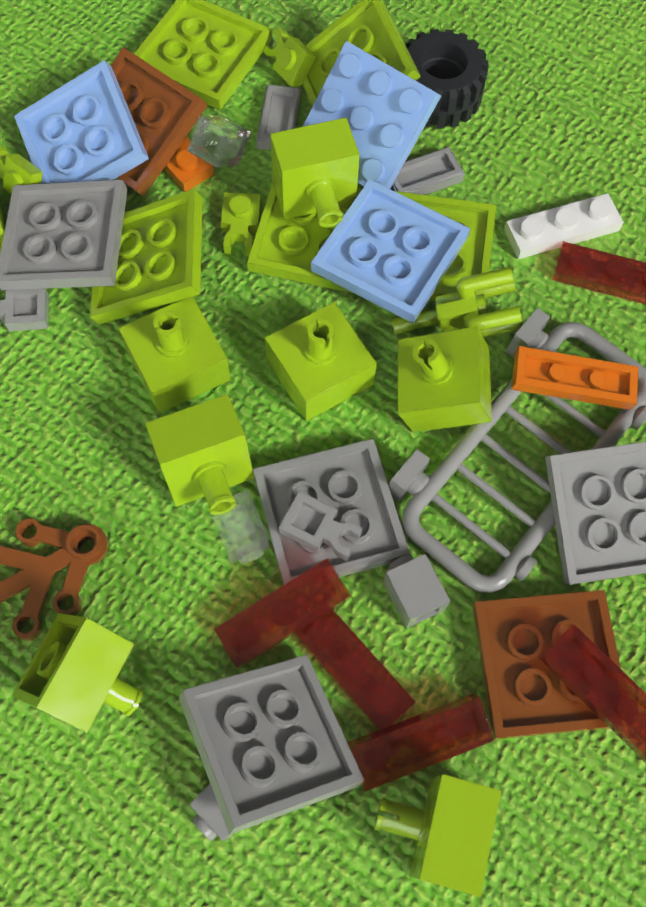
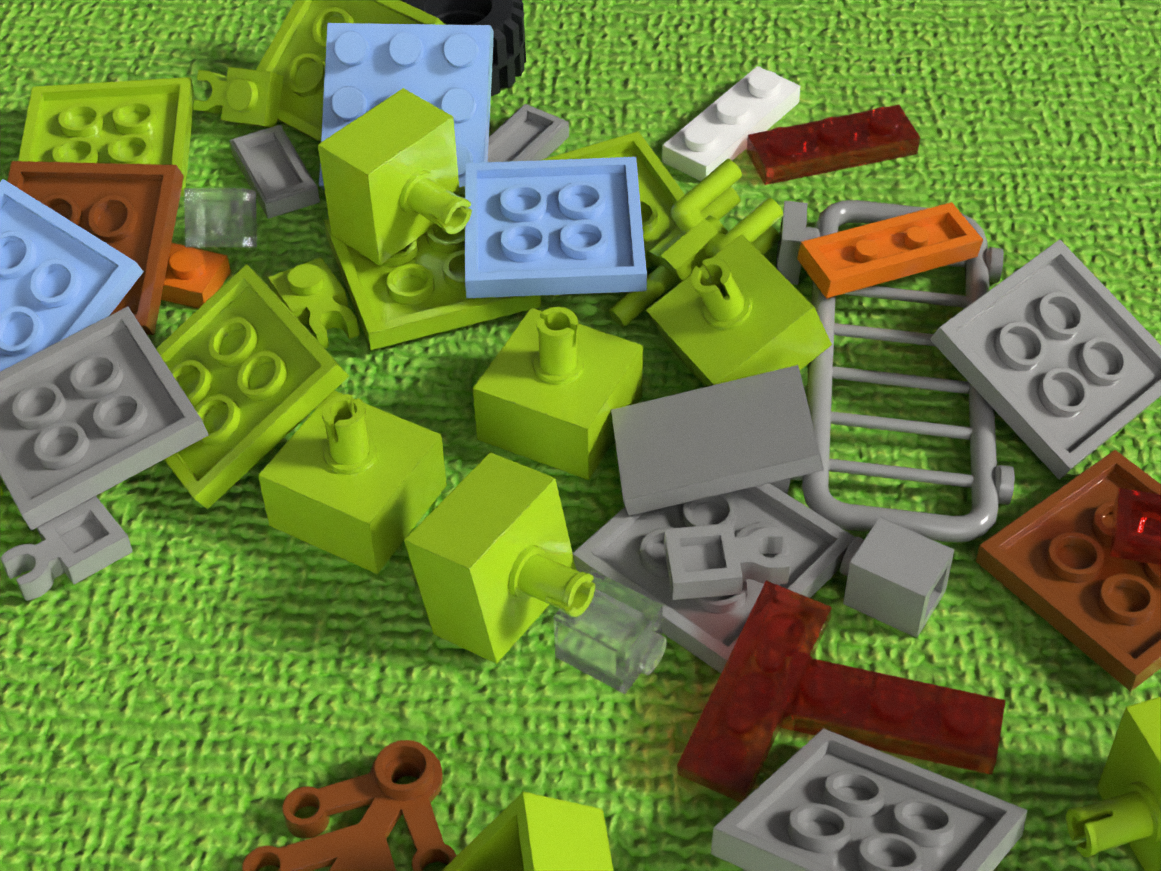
camera: 30 degrees left, 20 degrees down
clear red plate [347,693,494,792] -> none
none -> light grey tile [611,365,824,516]

